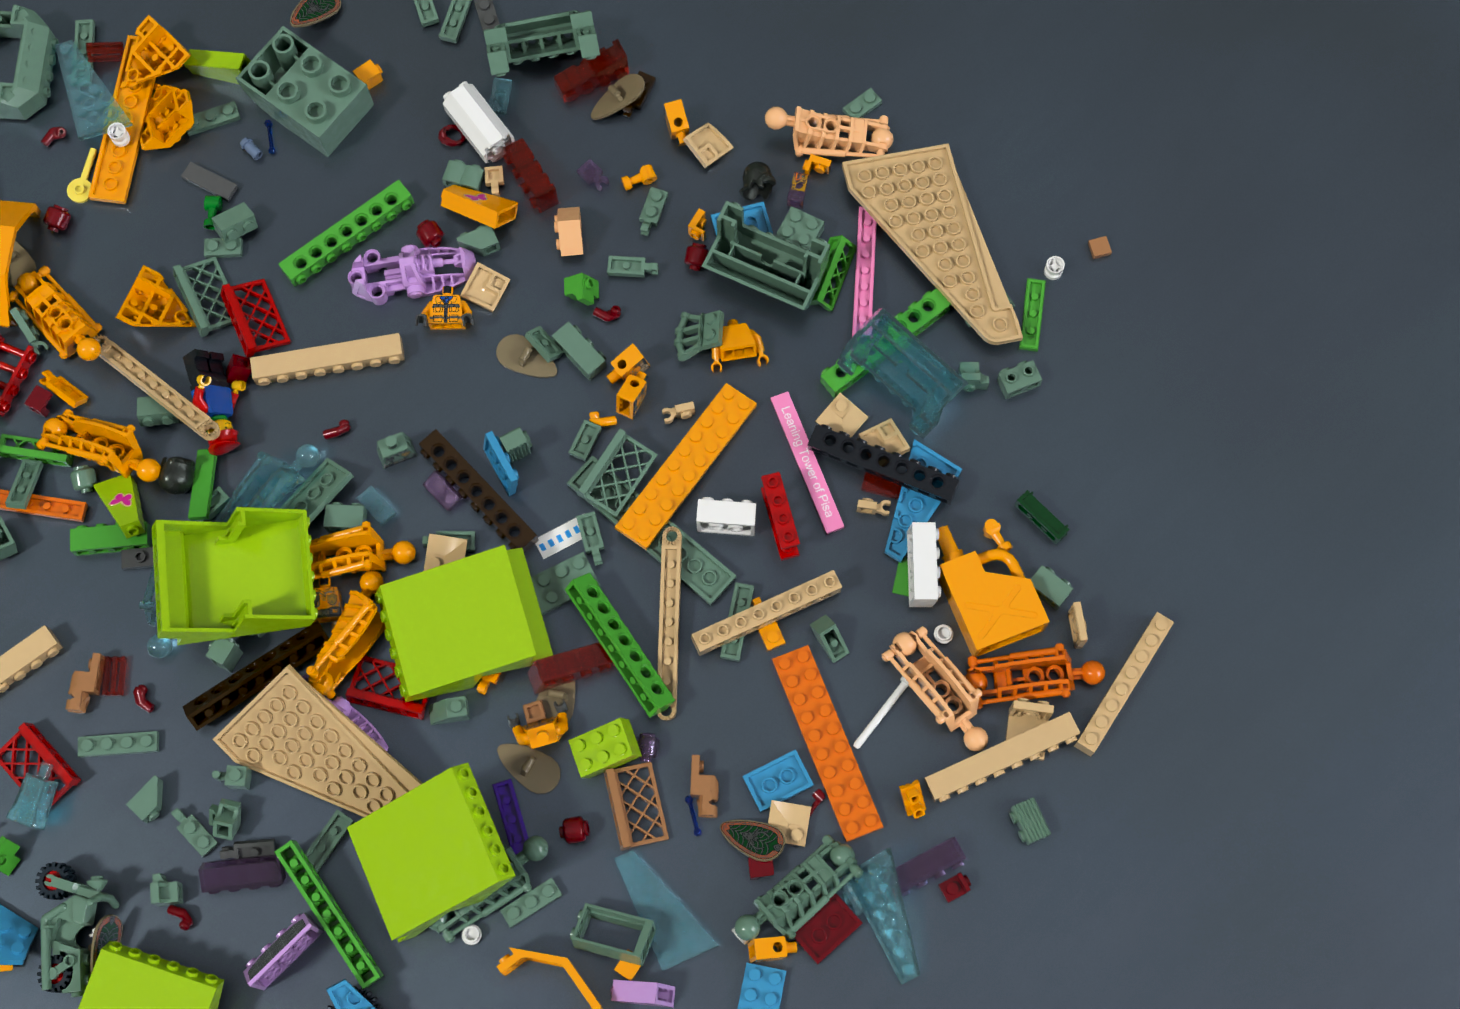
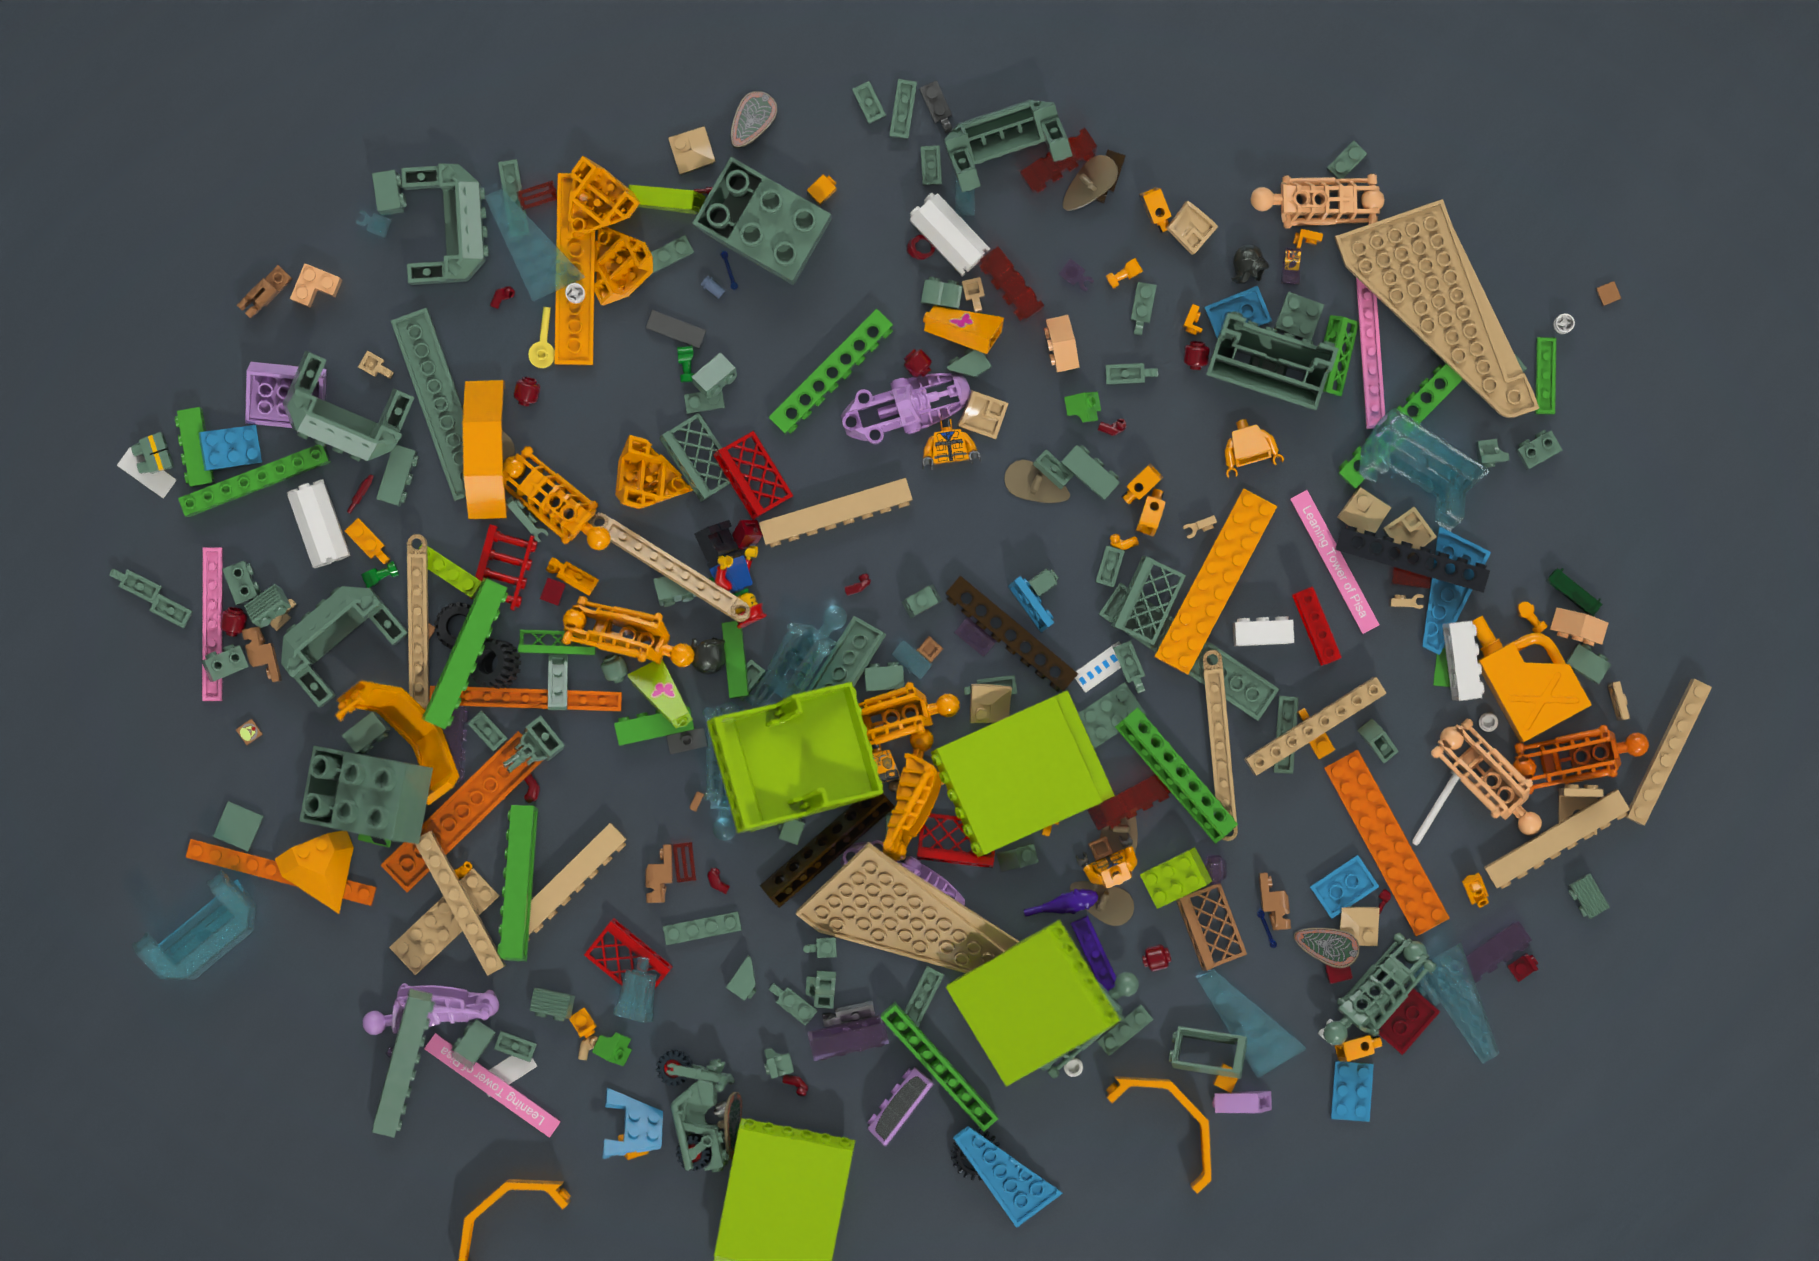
camera: 10 degrees left, 15 degrees up
sand green plate [674,310,724,361] -> none
none -> tan plate [668,126,716,175]
none -> medium nougat tile [689,791,705,812]
none -> medium nougat tile [916,636,943,663]
none -> sand green plate [921,145,942,185]
none -> dark purple piece [1024,889,1099,917]
none -> light nougat brick [1550,607,1608,646]

